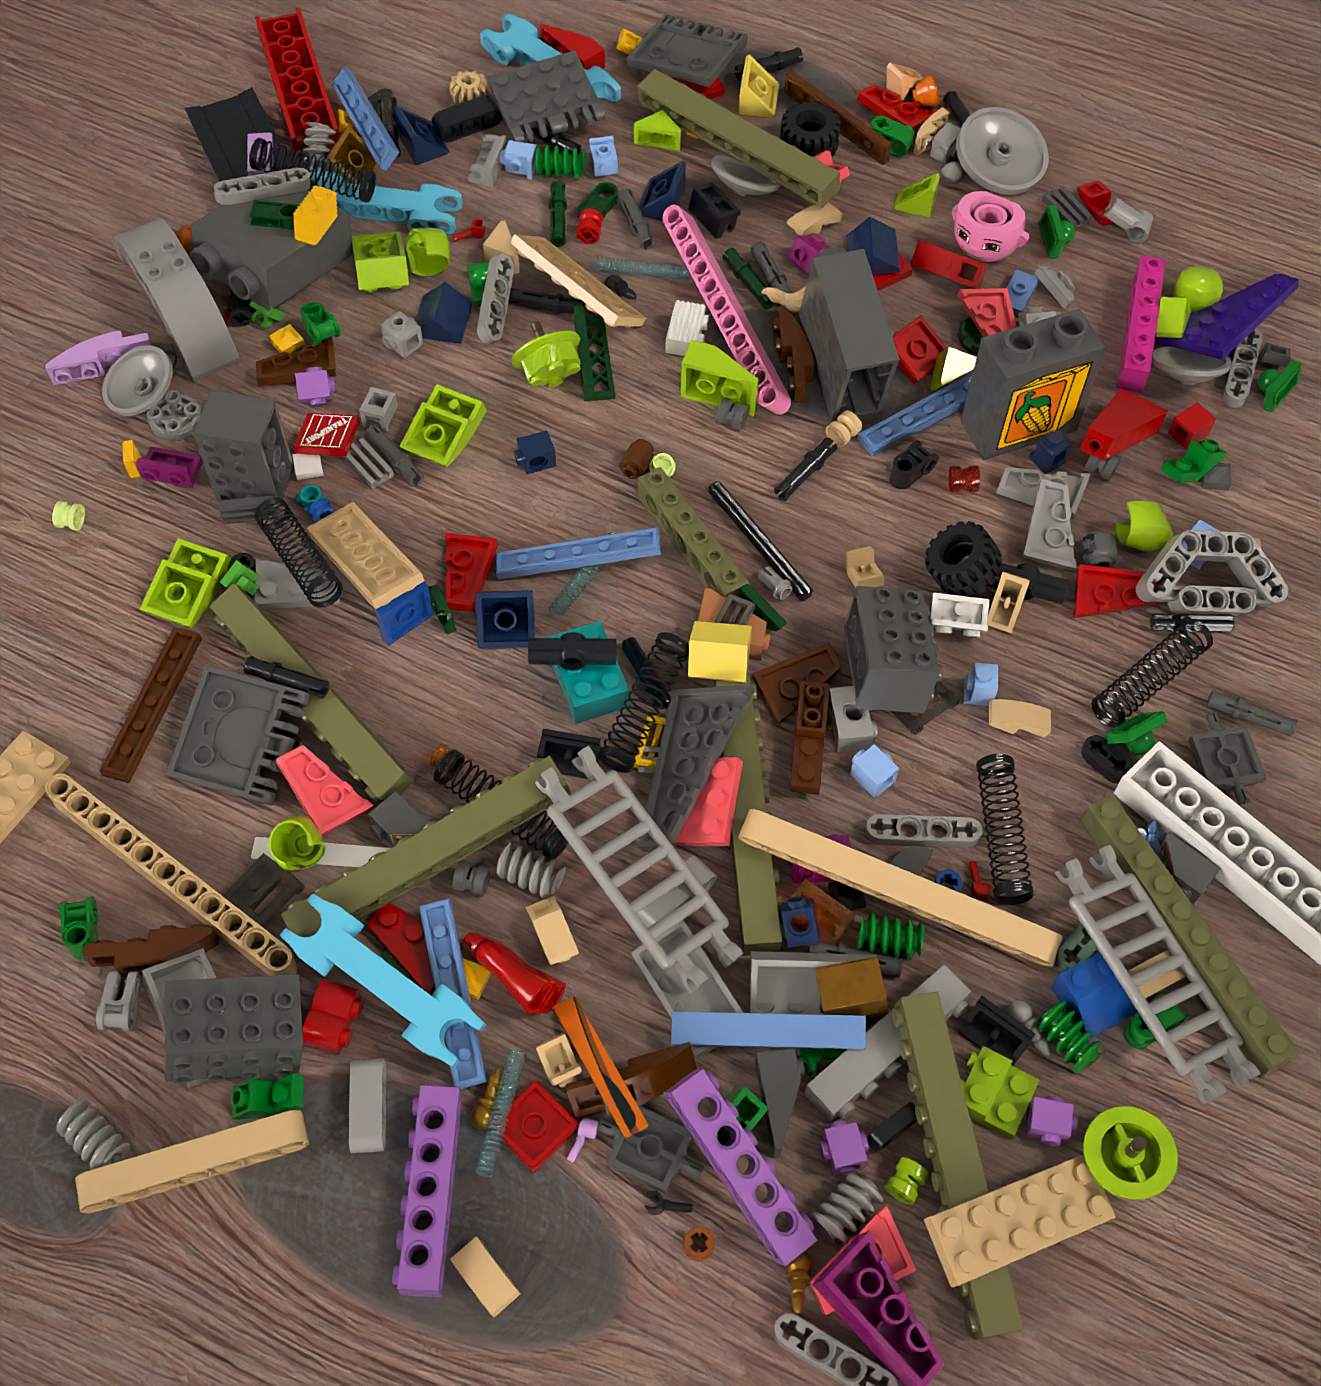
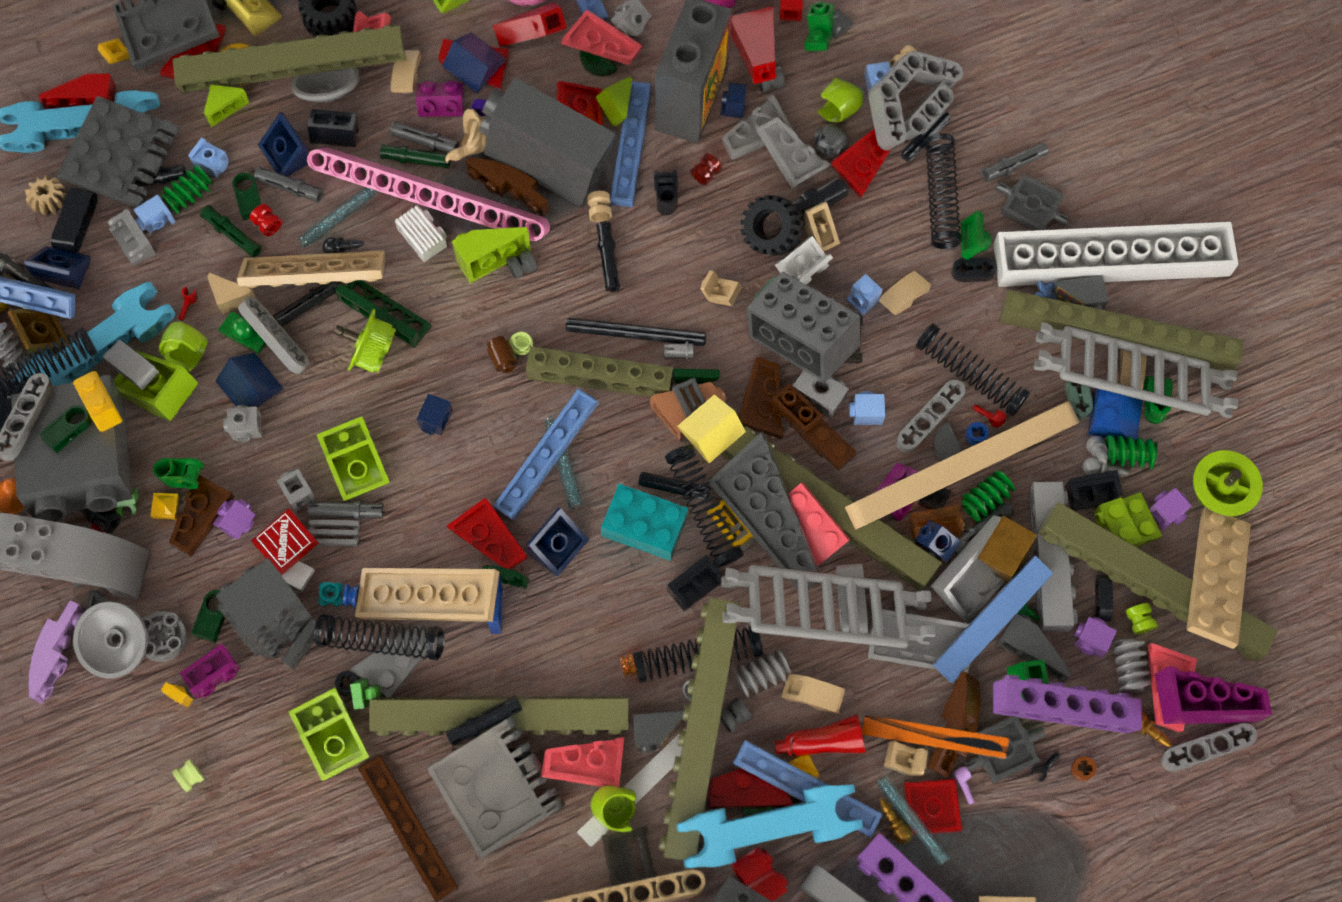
camera: 50 degrees left, 10 degrees up
black piece [528,632,617,671] -> none
none -> light grey beam [102,340,159,390]
none -> light grey bar [1086,436,1108,463]

